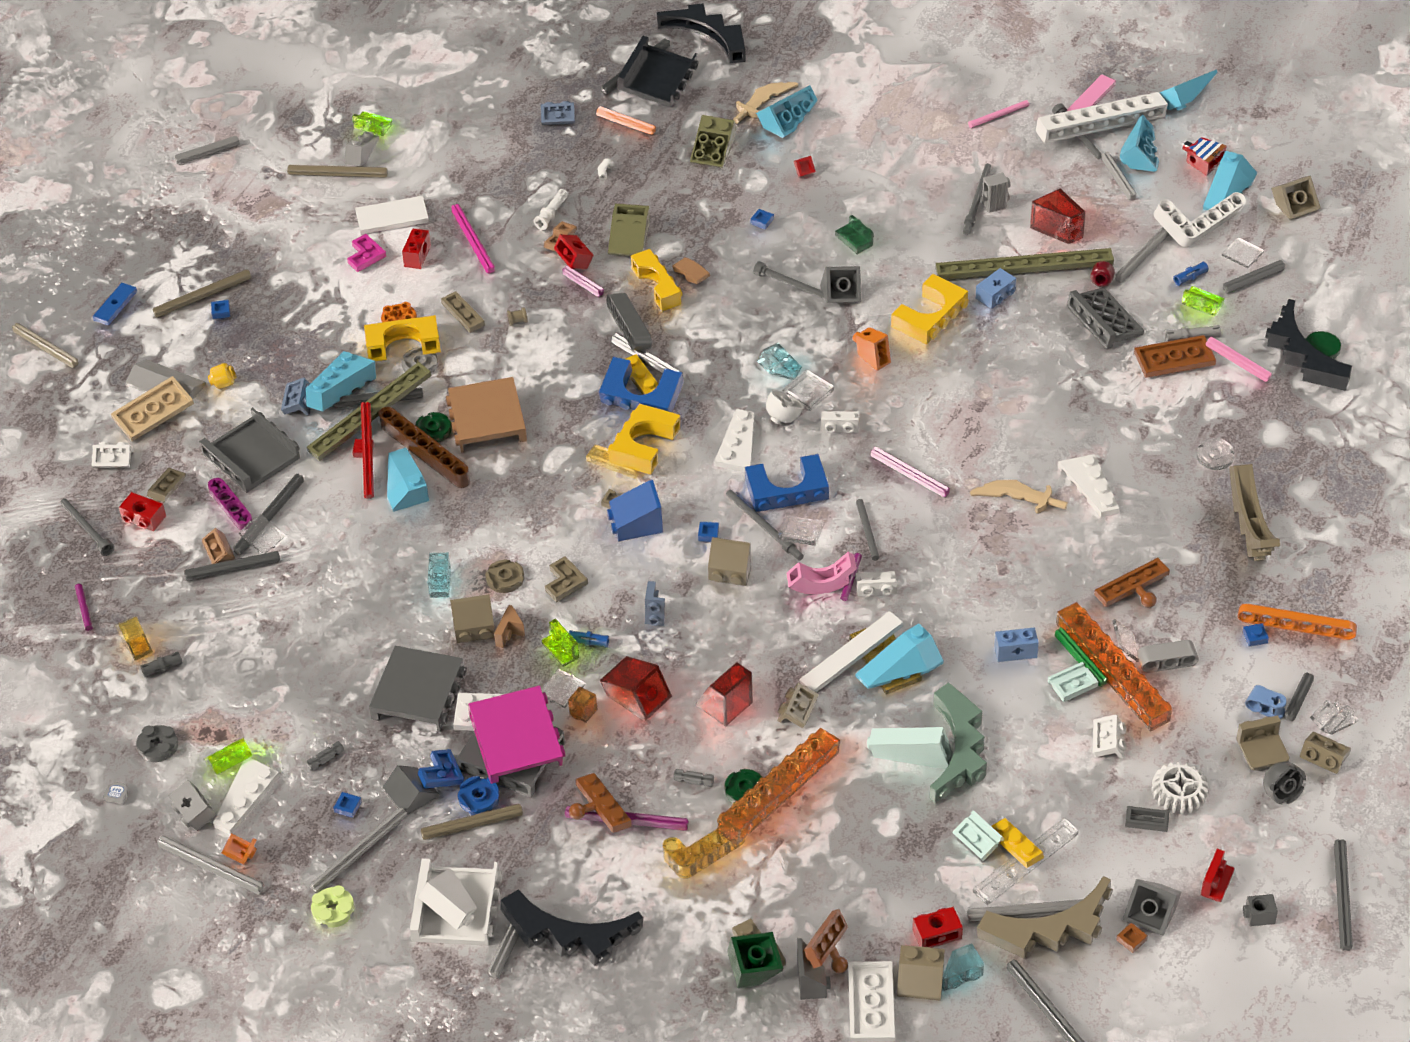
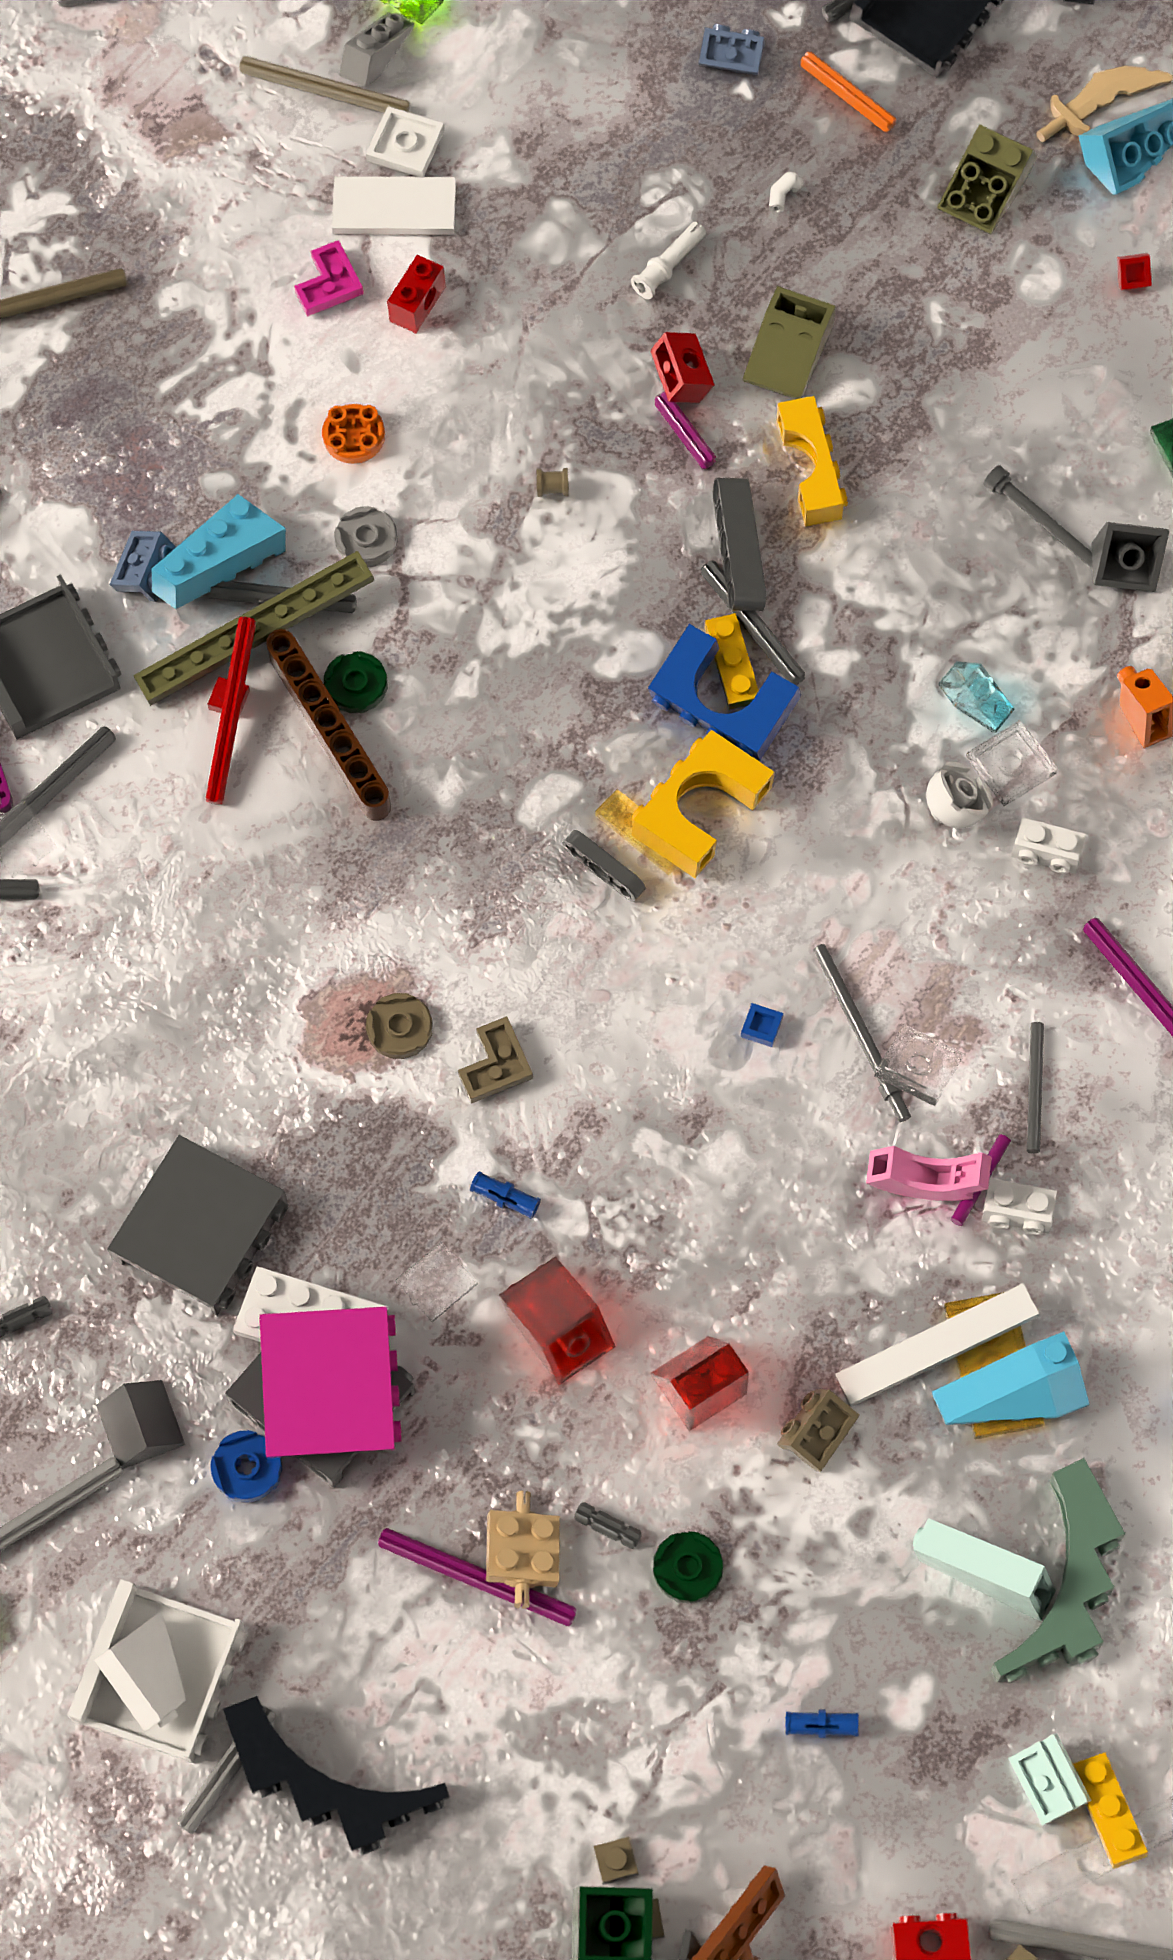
camera: 15 degrees right, 20 degrees up
yellow head [208,363,237,389] -> none
blue plate [211,300,230,319] -> none
blue plate [333,792,362,818] -> none
yellow arch [364,315,441,361] -> none
medium azure wedge [387,448,429,512] -> none
blue plate [418,749,464,789] -> none
dark tan axle [421,804,523,840] -> none
clear light blue brick [427,552,451,598] -> none
dark tan plate [441,291,485,333] -> none
medium nougat panel [446,377,527,453] -> none
dark tan slope [450,594,495,643] -> none
dark pink axle [451,204,495,274] -> none
medium nougat slope [494,605,525,648] -> none
clear neon green bracket [541,618,580,667] -> none
medium nougat slope [544,221,577,252] -> none
clear orange brick [568,686,598,723] -> none
dark orange plate [569,773,632,833] -> none
dark tan tile [601,489,618,509] -> none
slope [607,480,663,542] -> none
sand blue bracket [645,581,665,626] -> none
clear yellow beam [663,819,745,879] -> none
medium nougat slope [672,257,710,284] -> none
dark tan slope [708,537,751,586] -> none
white wing [714,409,754,472] -> none
clear orange brick [717,728,840,845] -> none
blue arch [745,454,829,512] -> none
blue plate [750,209,774,230] -> none
none -> white plate [366,106,445,177]
none -> tan plate [486,1491,560,1609]
none -> dark grey beam [562,830,646,902]
none -> blue pin [786,1709,859,1739]

